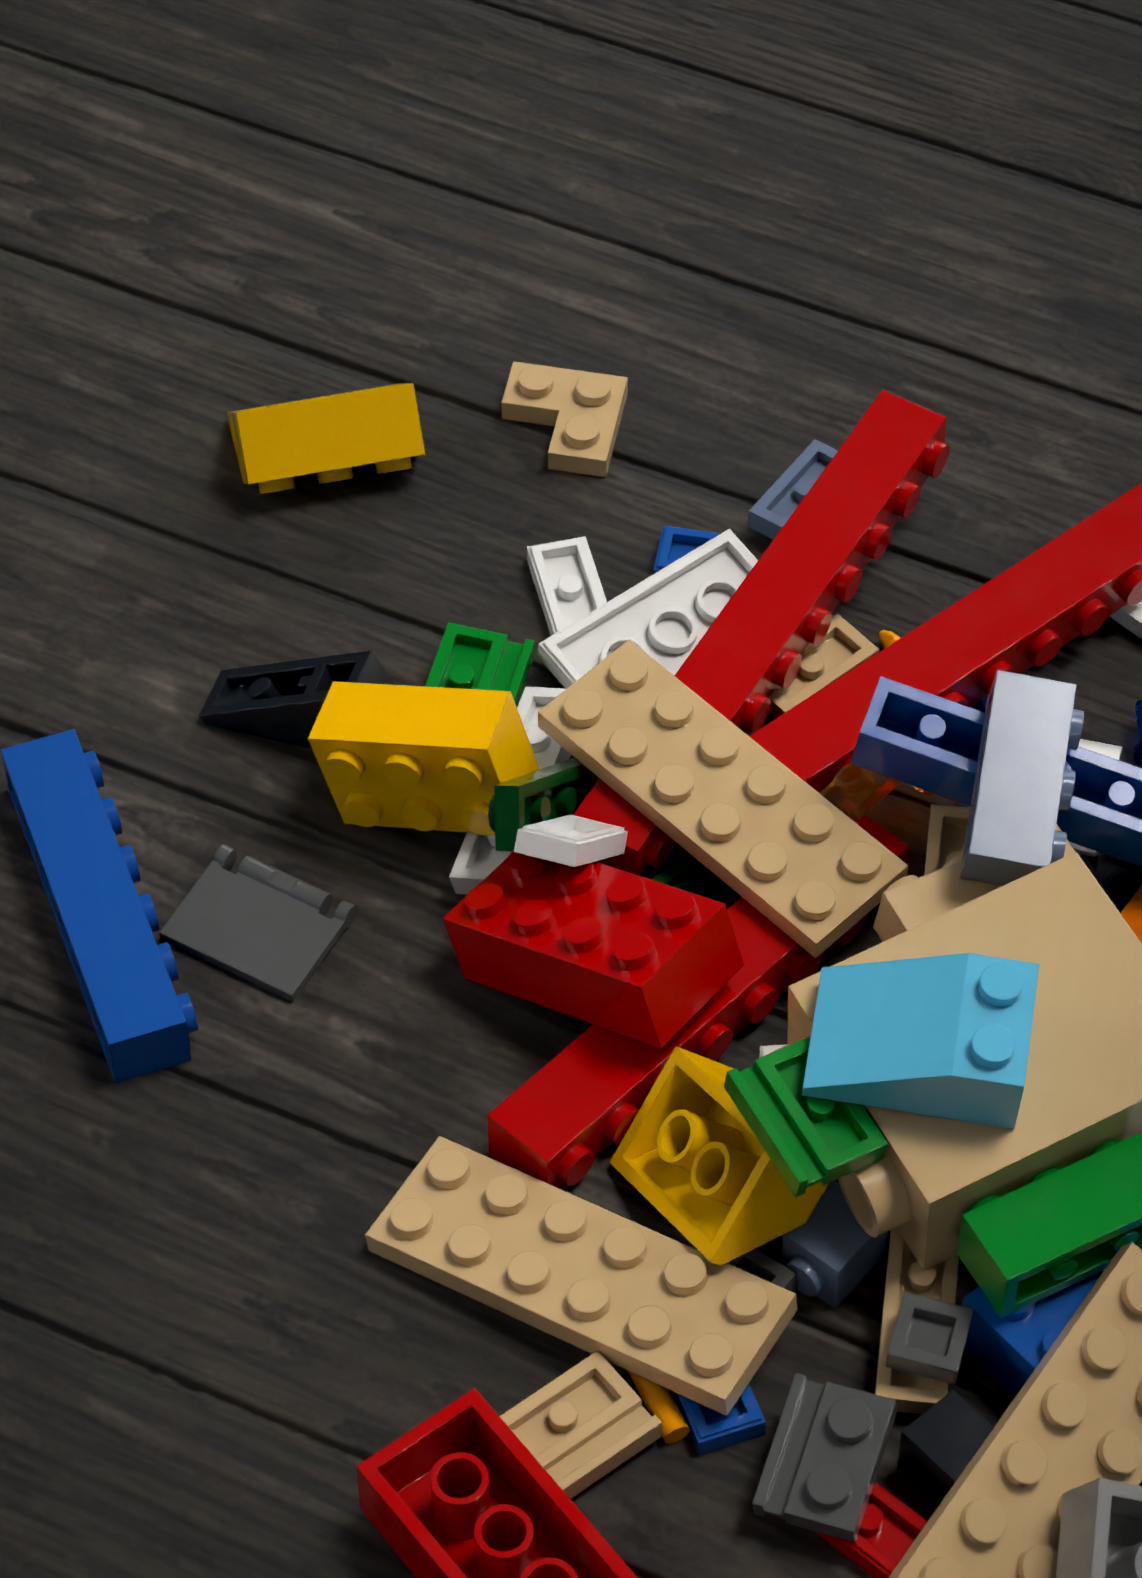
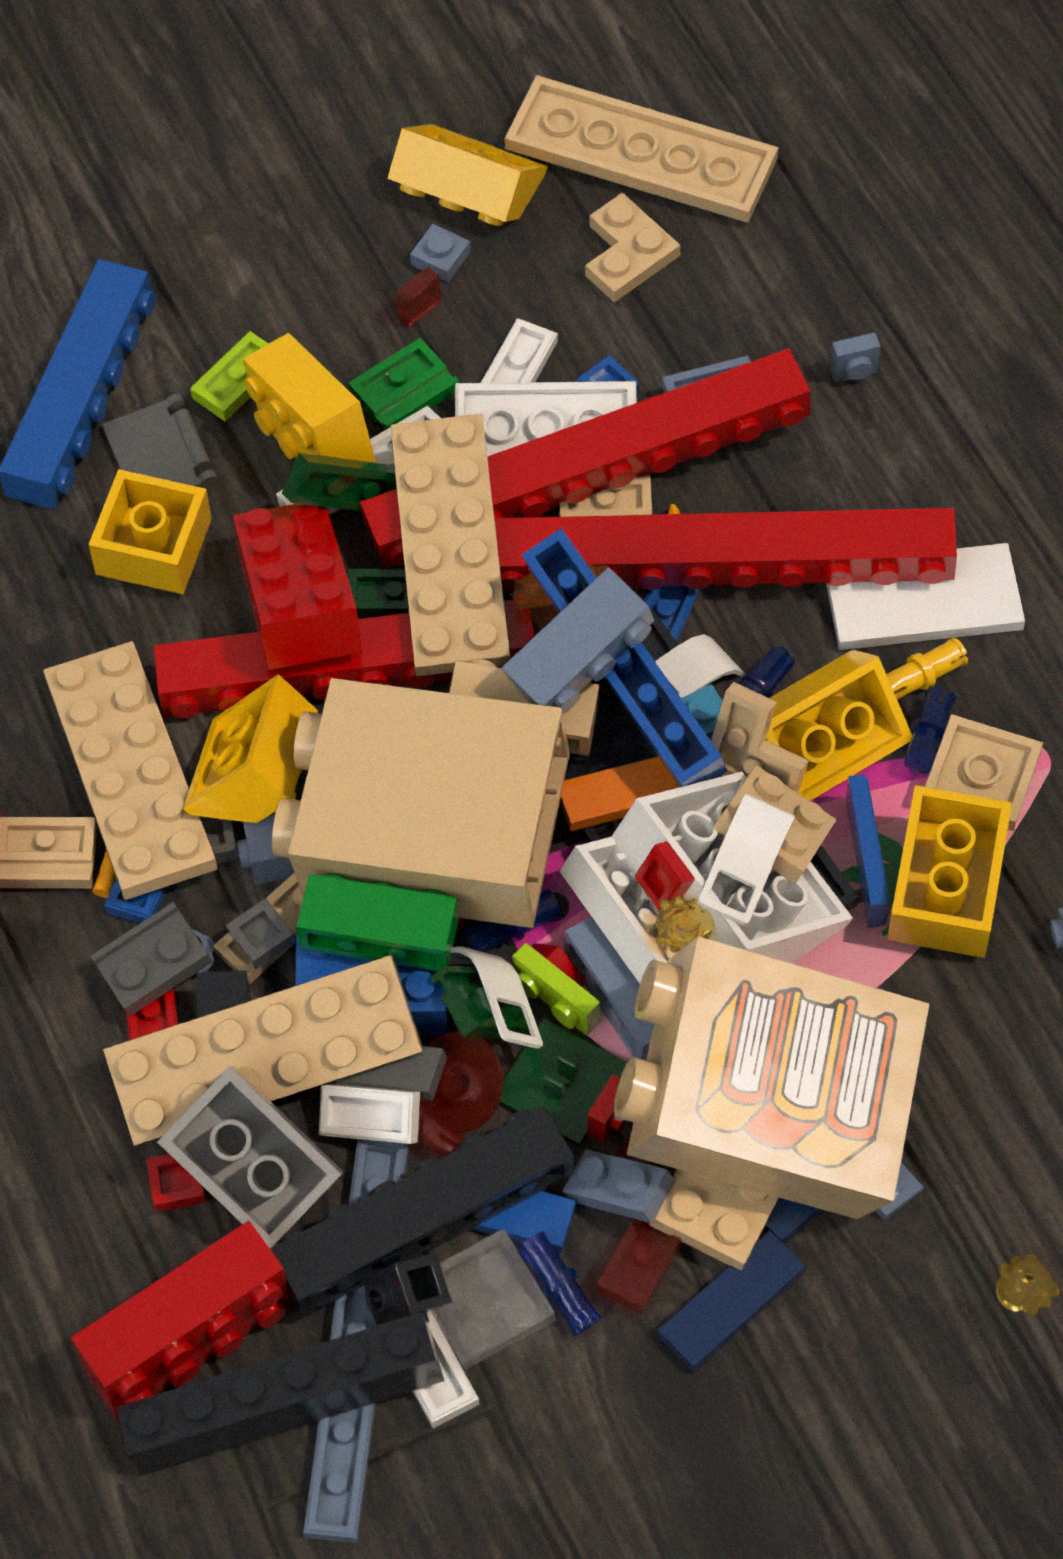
camera: 40 degrees right, 10 degrees up
black slope [199,650,396,748] -> none
white tile [514,815,628,867] -> none
green plate [724,1036,888,1197] -> none
medium azure slope [802,953,1039,1129] -> none
none -> yellow brick [89,469,212,594]
none -> lime plate [190,331,269,422]
none -> clear red tile [396,267,441,328]
none -> sand blue plate [410,224,471,282]
none -> tan plate [505,75,778,223]
none -> sand blue plate [829,332,881,383]

